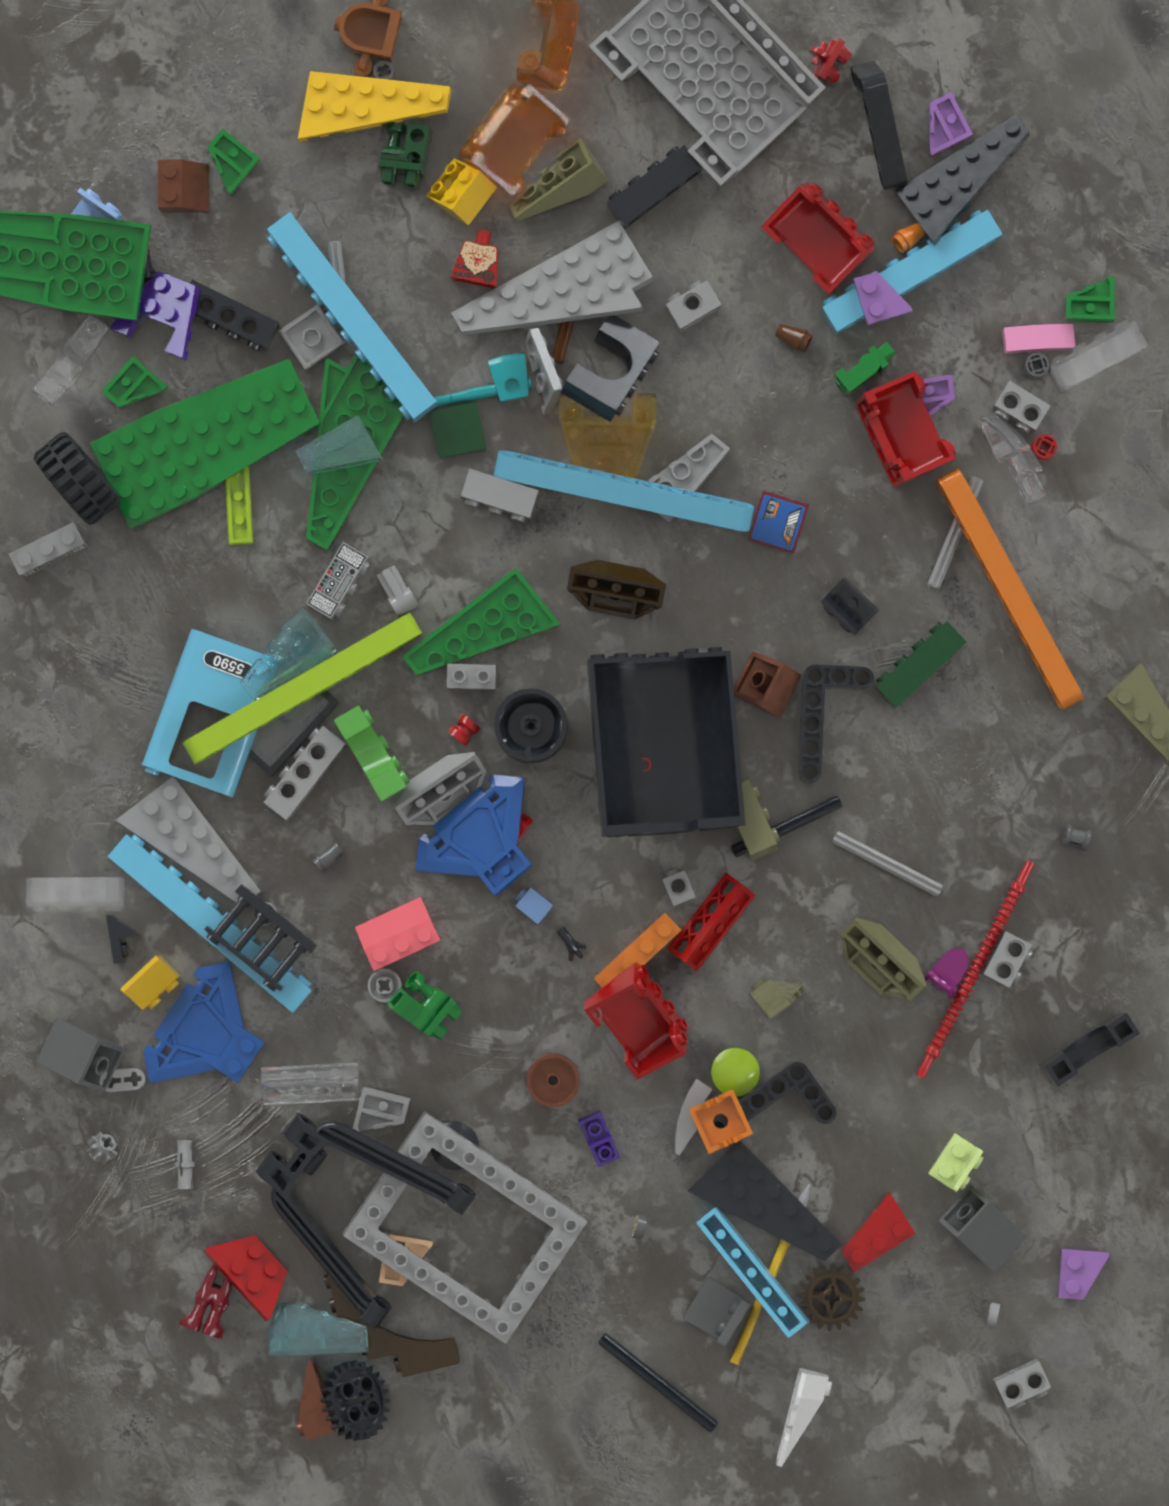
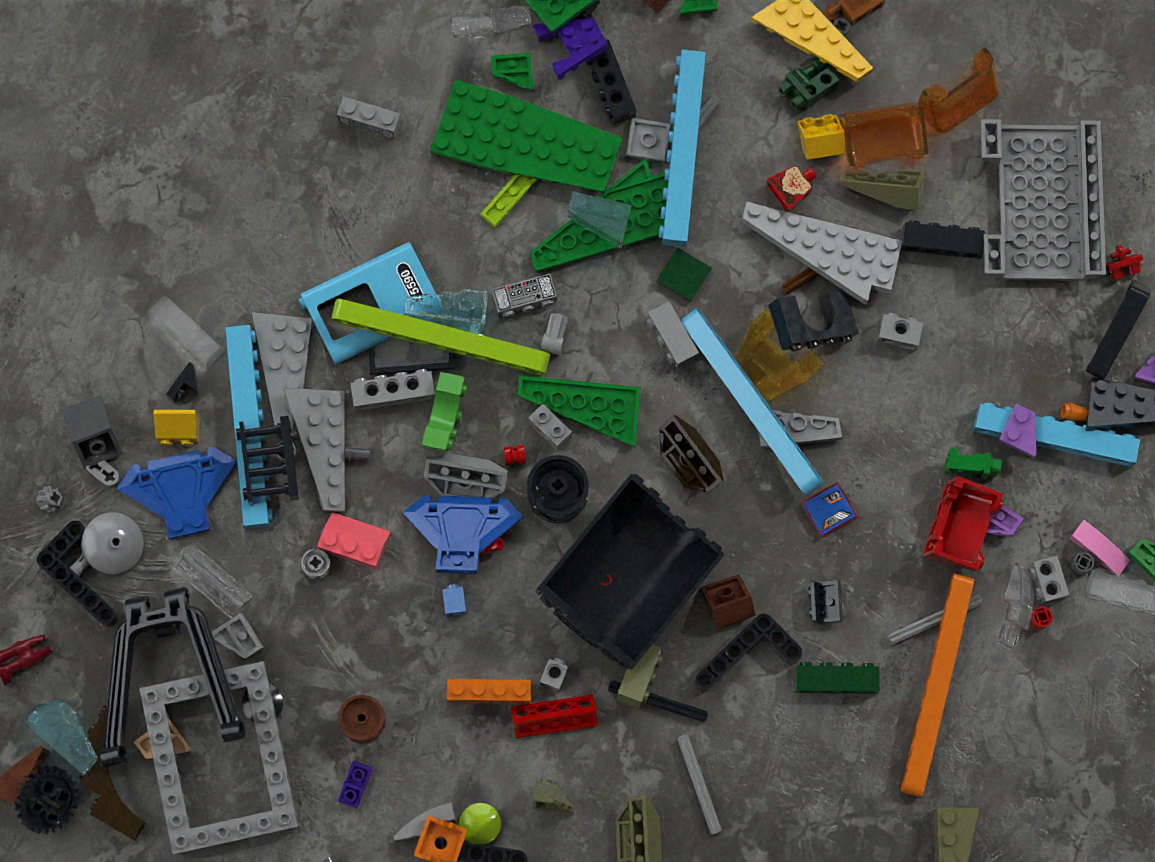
camera: 40 degrees right, 10 degrees down
black tyre [33,432,121,525] -> none
red wing [203,1235,288,1321] -> none
green hips [387,971,462,1039] -> none
teal piece [434,354,532,406] -> none
light grey wing [524,328,563,415] -> none
black bar [557,927,586,961] -> none
red windscreen [584,962,688,1080] -> none
red windscreen [761,183,875,294] -> none
reddish brown cone [775,323,813,352] -> none
none -> black beam [37,520,118,627]
none -> light grey dish [81,512,144,574]
none -> light grey wing [283,388,345,512]

